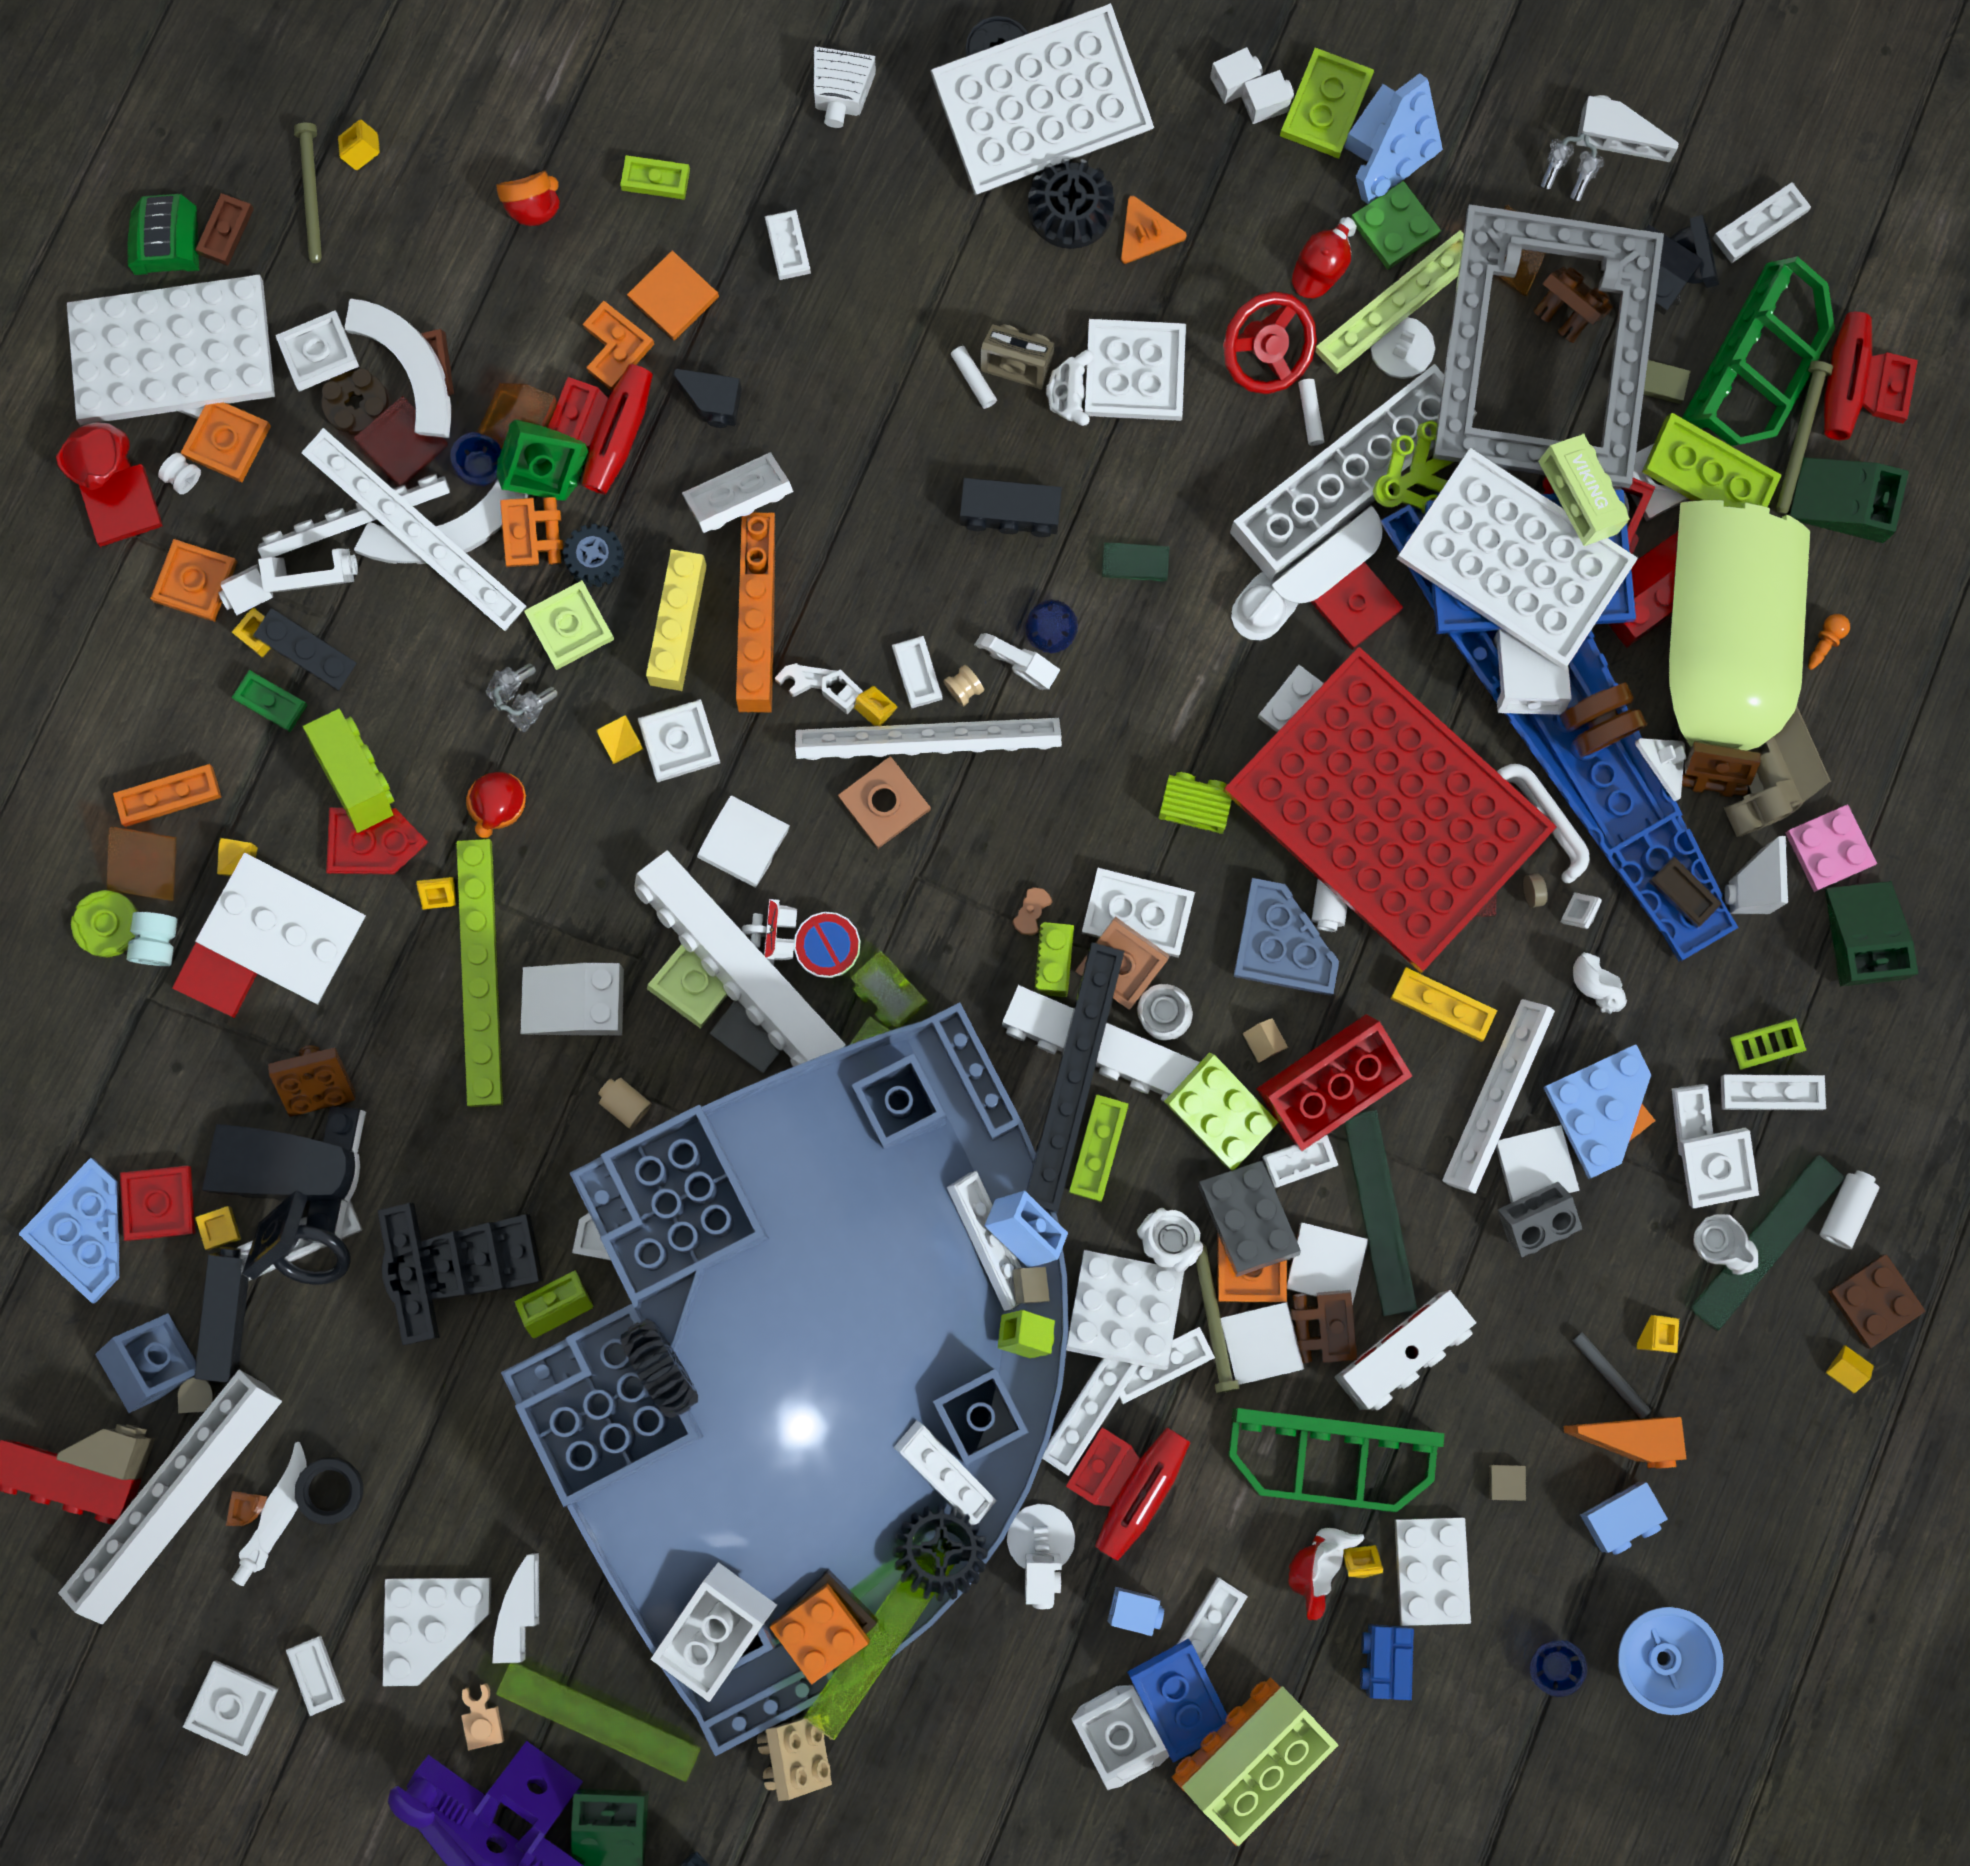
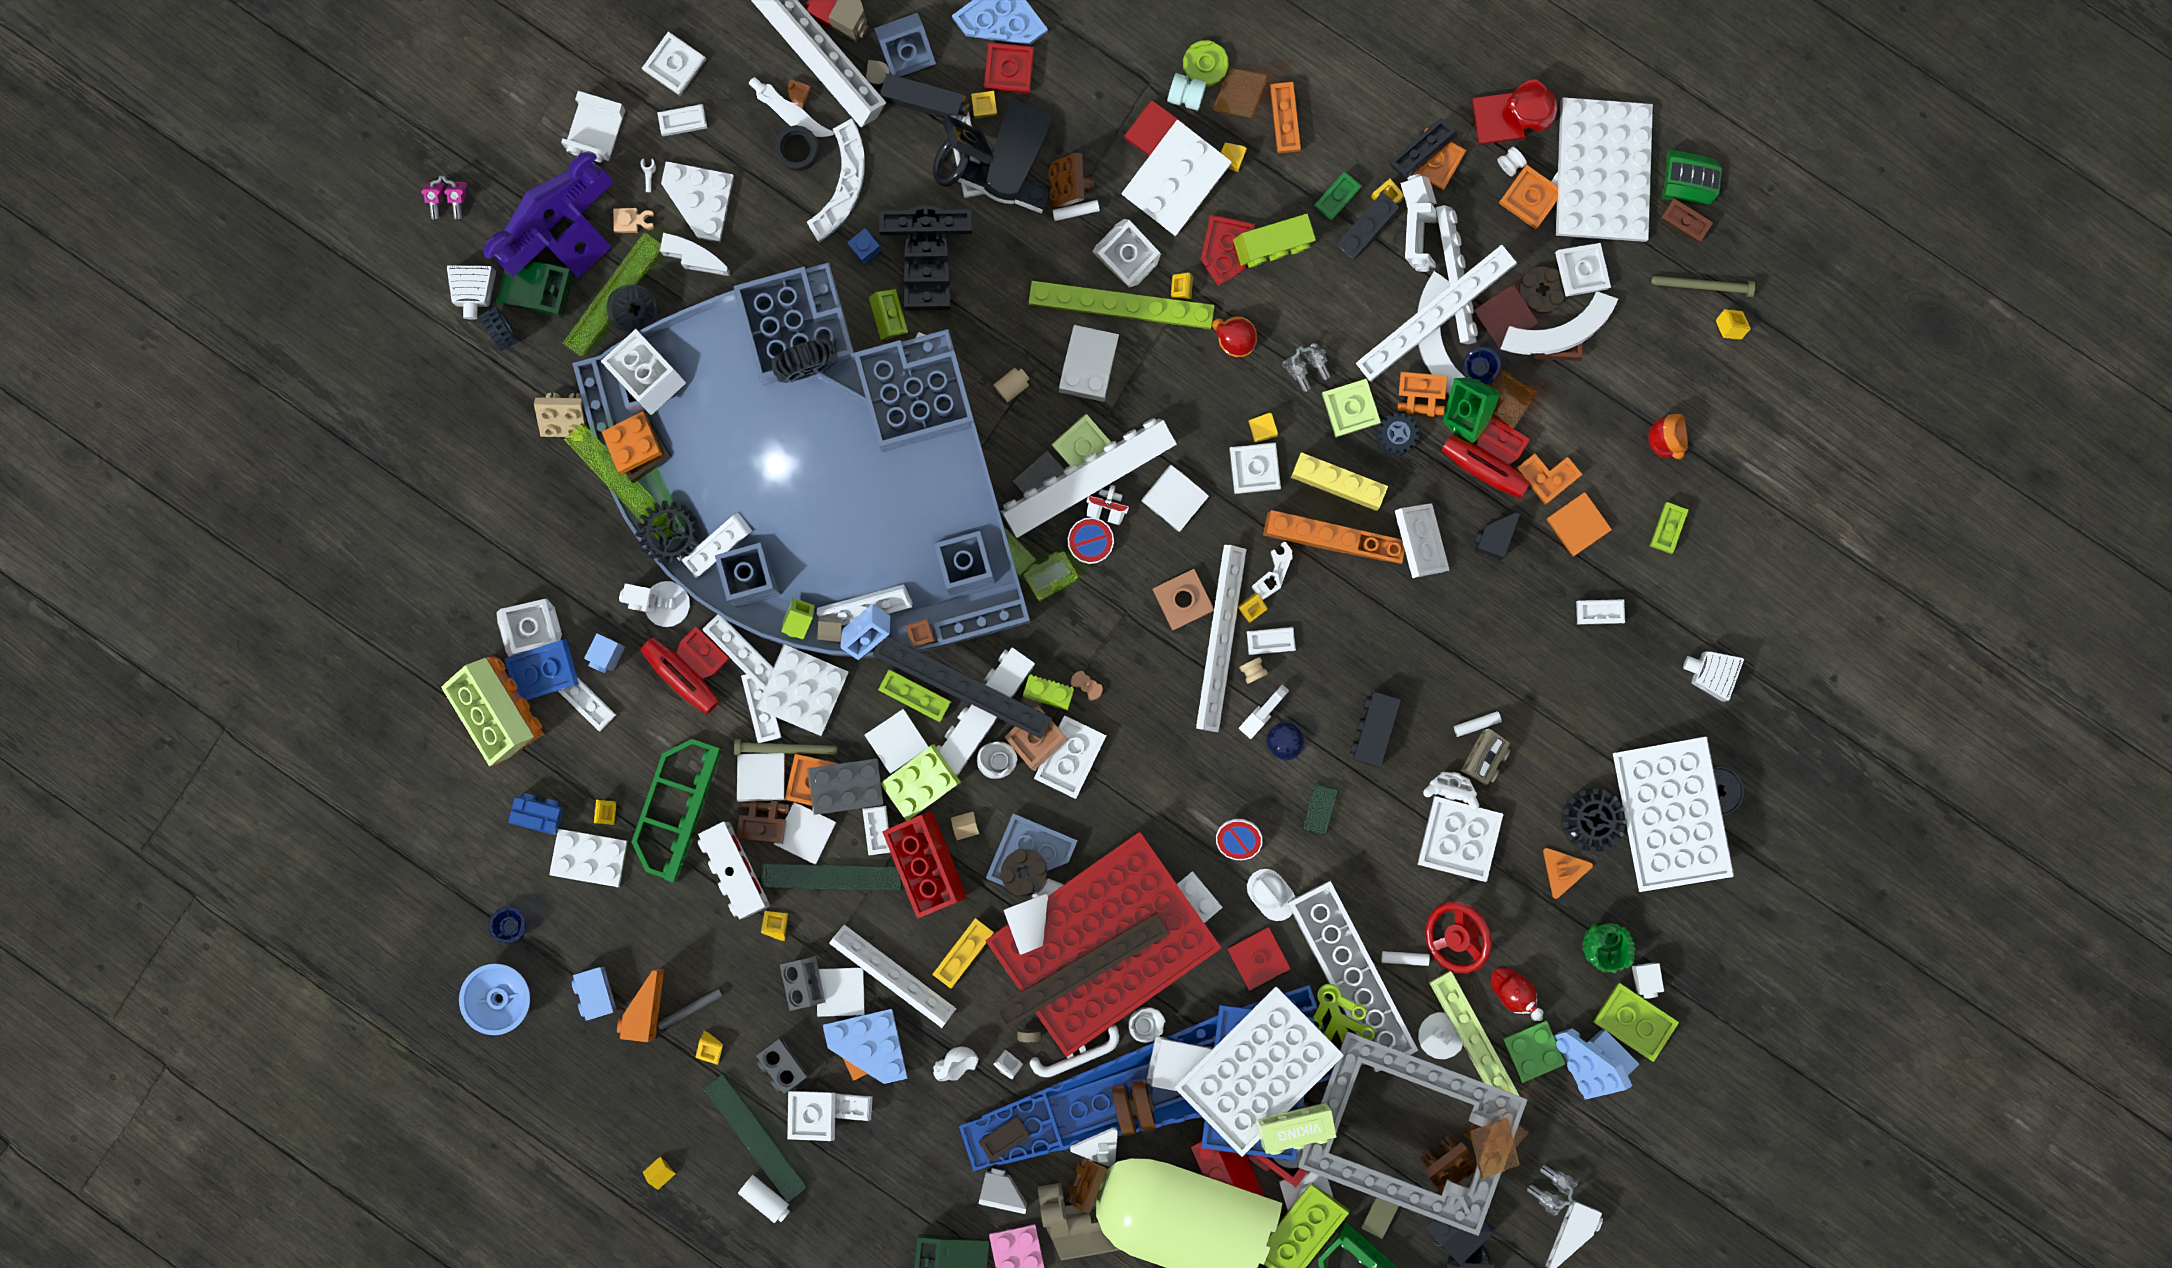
camera: 110 degrees right, 5 degrees up
white hair [1137,1208,1203,1273] -> none
lime brick [1158,772,1232,834] -> none
white brick [1210,47,1263,104] -> none
white brick [1270,506,1382,603] -> none
hair [1288,1528,1364,1620] -> none
dark tan tile [1489,1465,1526,1501] -> none
white hair [1693,1214,1758,1275] -> none
white plate [1721,1075,1826,1110] -> none
lime slope [1730,1018,1806,1070] -> none
reddish brown plate [1827,1254,1926,1349] -> none
none -> white panel [561,91,625,162]
none -> black wheel [606,284,658,333]
none -> white hand [641,159,656,192]
none -> dark grey brick [756,1037,809,1094]
none -> yellow slope [761,911,788,941]
none -> white tile [807,118,865,243]
none -> blue brick [847,229,882,265]
none -> white tile [865,709,929,774]
none -> dark orange tile [905,618,935,648]
none -> dark brown plate [993,913,1169,1031]
none -> dark brown plate [1000,849,1048,897]
none -> white slope [1004,894,1048,955]
none -> white piece [1052,200,1100,221]
none -> white slope [1093,219,1161,287]
none -> white hair [1129,1007,1165,1043]
none -> piece [1216,819,1262,860]
none -> black plate [1389,118,1458,180]
none -> clear orange piece [1469,1118,1519,1179]
none -> green hair [1582,923,1635,973]

